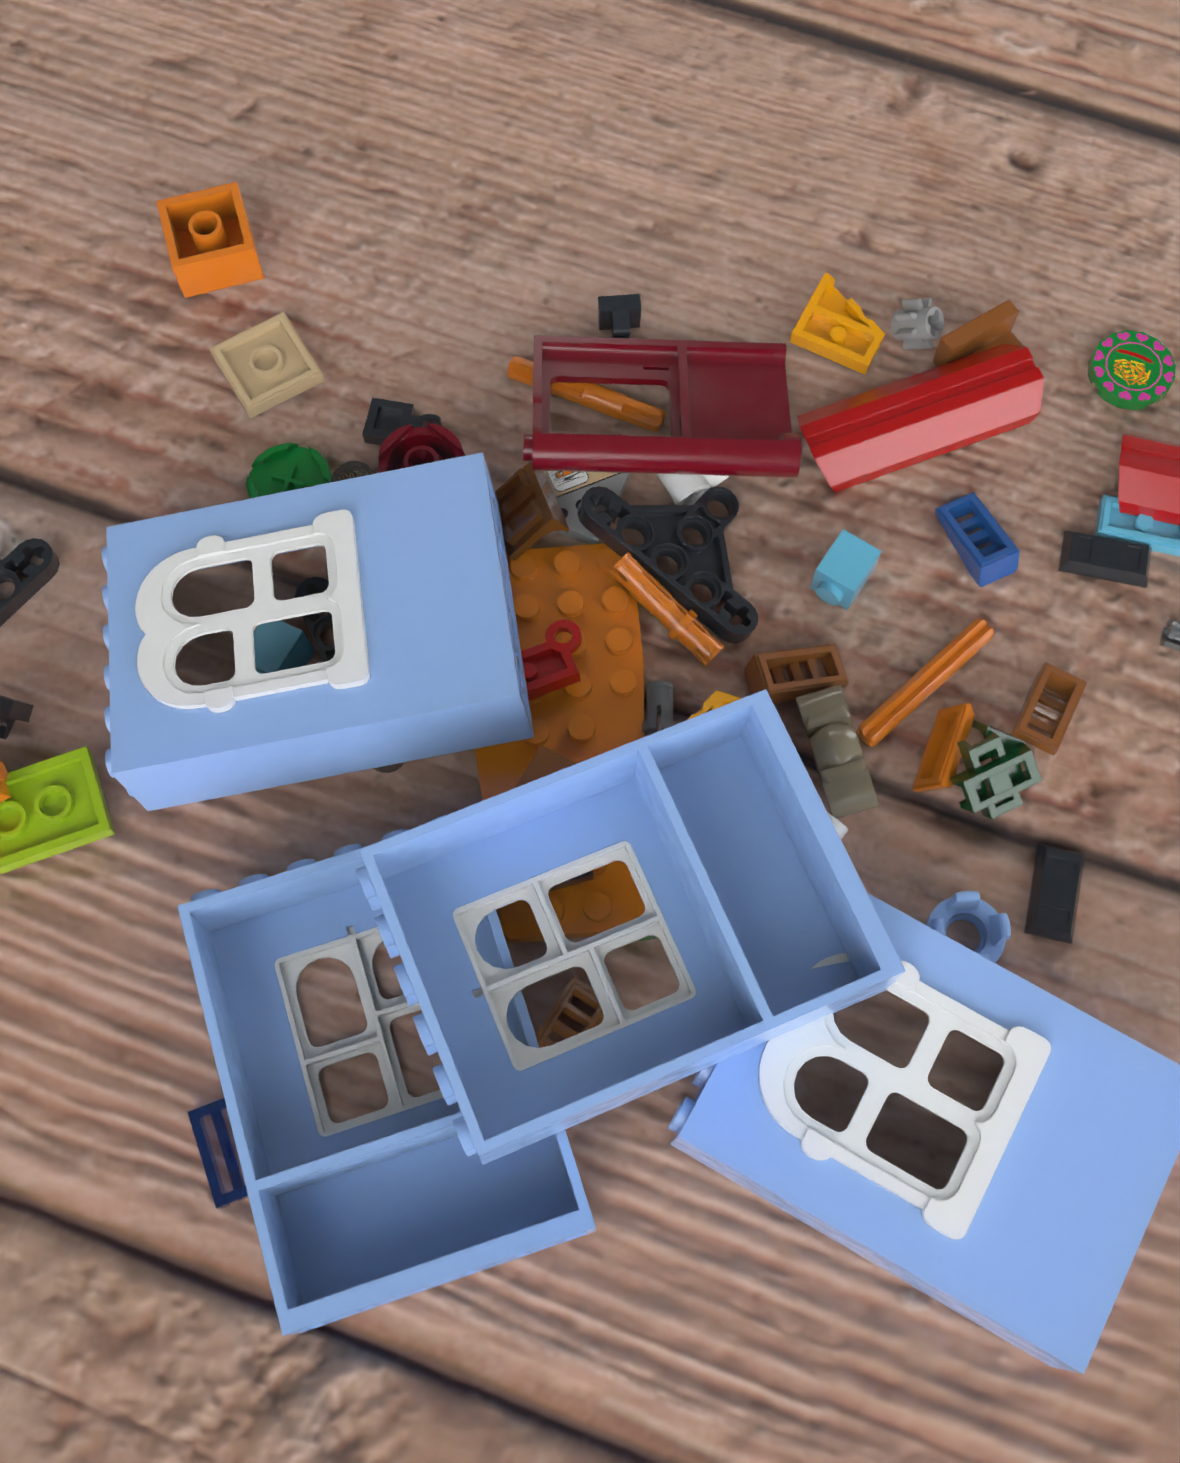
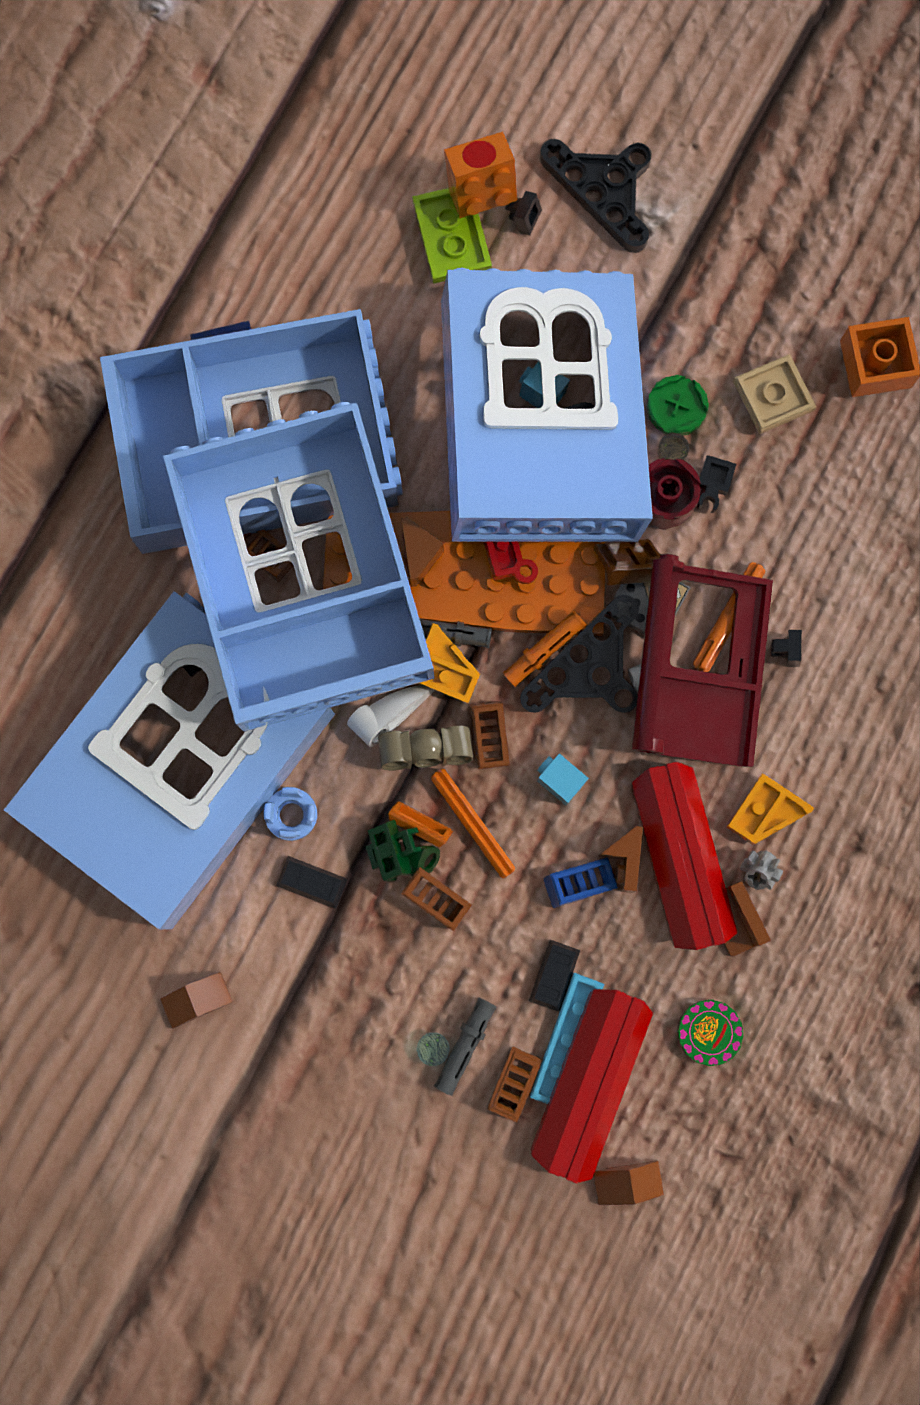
camera: 95 degrees right, 10 degrees up
none -> dark orange slope [599,826,643,893]

